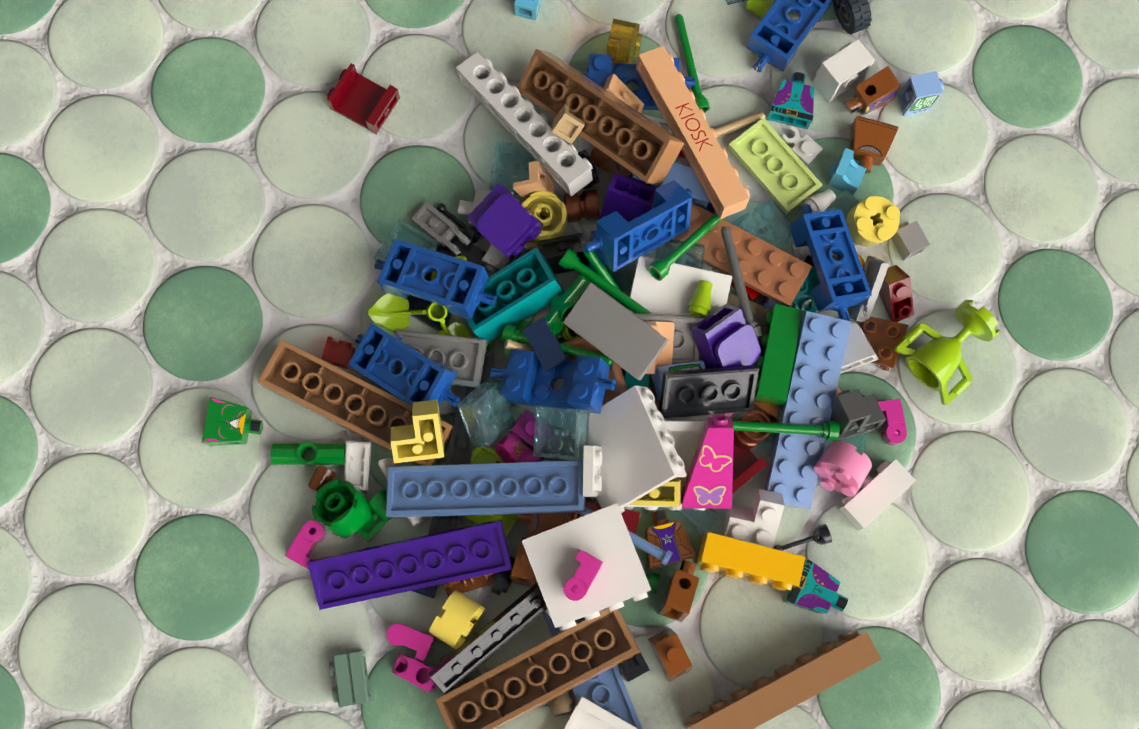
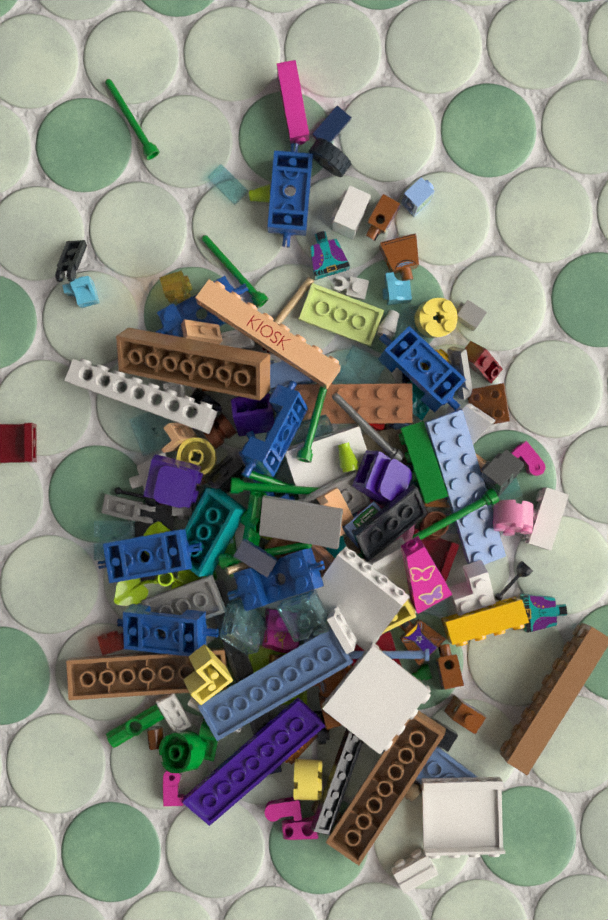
camera: 25 degrees left, 10 degrees up
green torso [202,397,263,446] -> none
sand green brick [329,651,371,707] -> none
tan panel [552,104,585,144] -> none
dark pink leg [564,550,604,601] -> none
lime piece [894,299,1000,405] -> none

